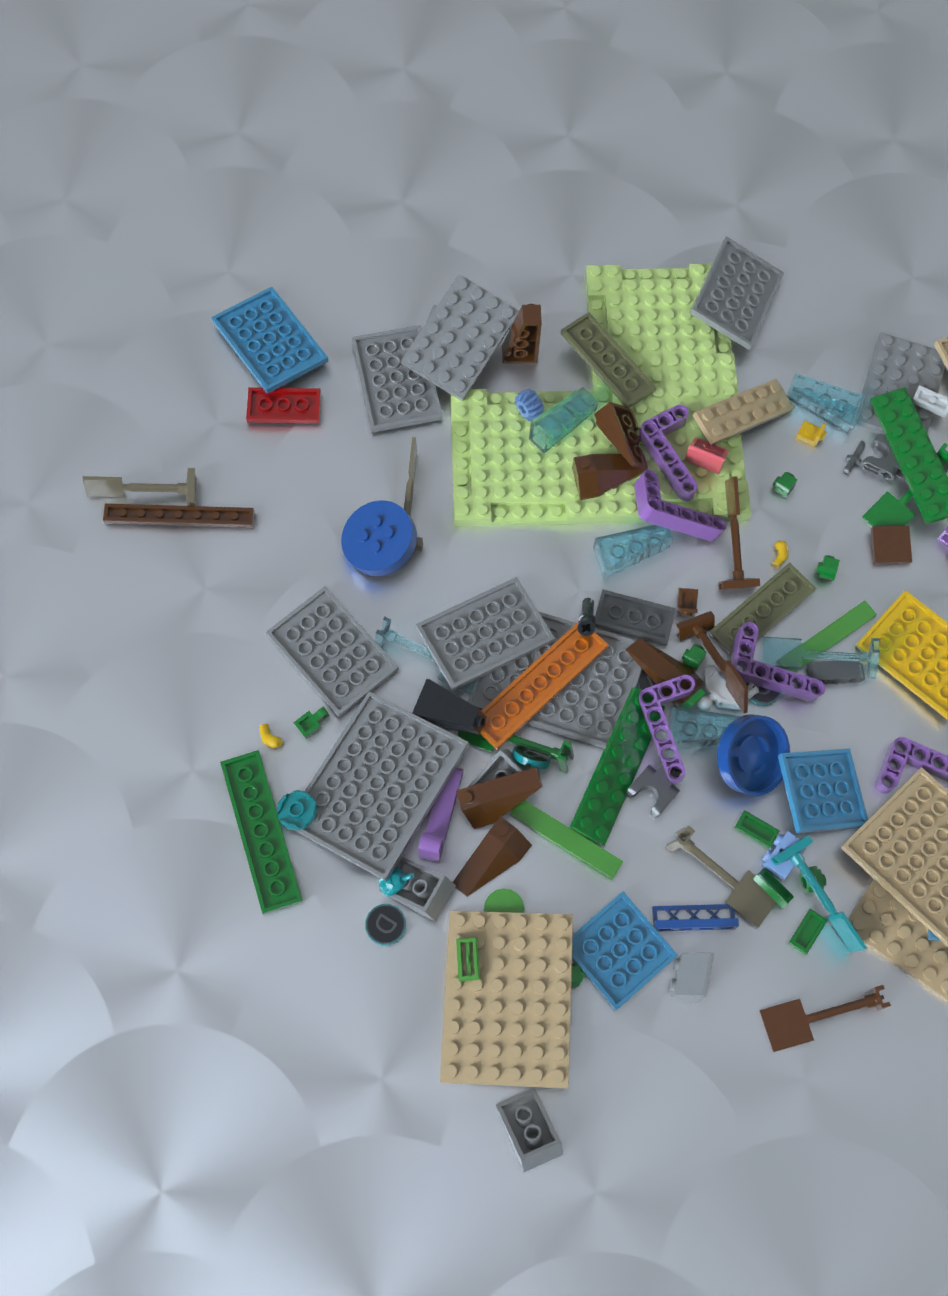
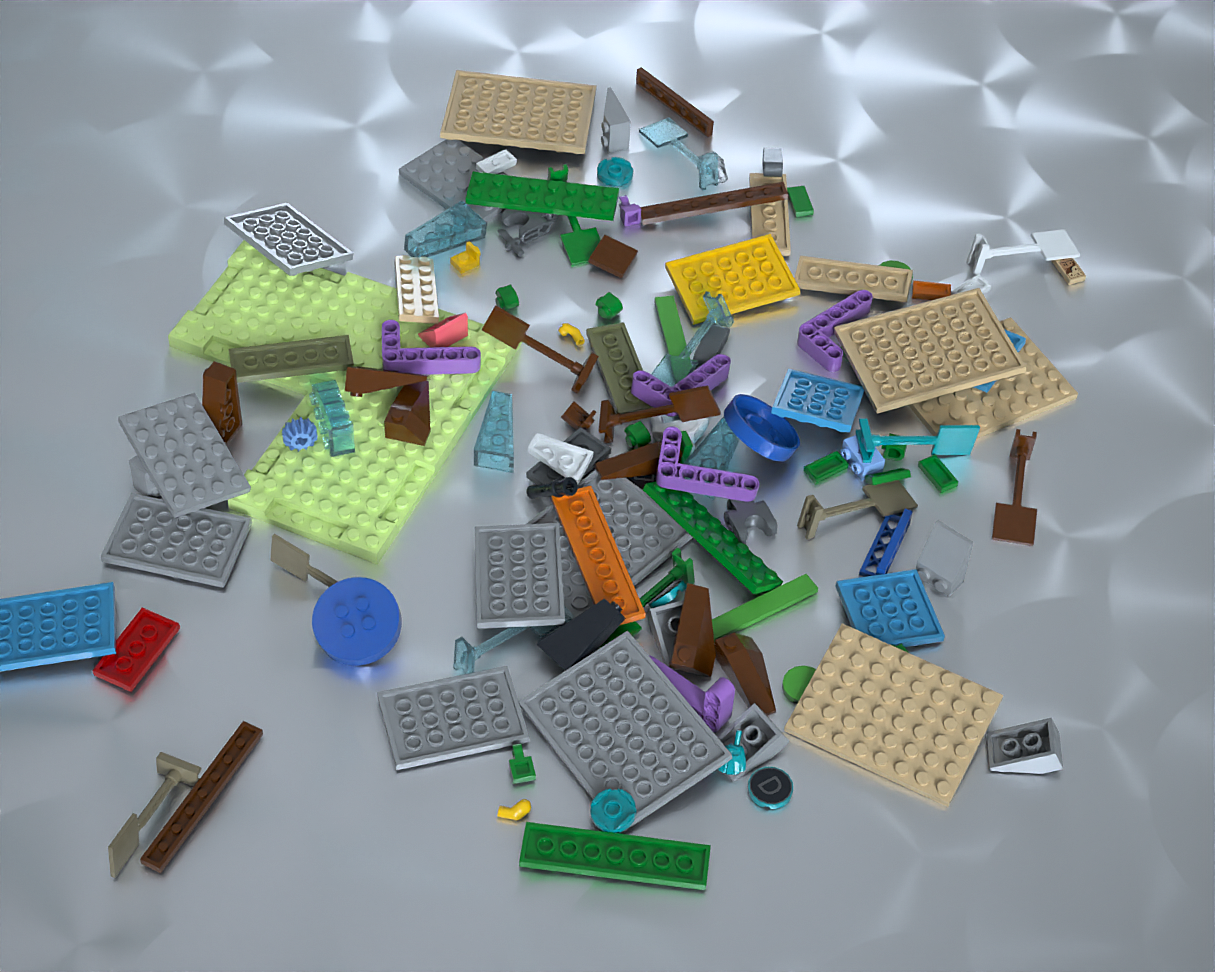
camera: 65 degrees left, 20 degrees down
bright green tile [456,937,481,982] -> none
medium lavender beam [634,469,727,542] -> none
none -> white wing [528,433,593,484]

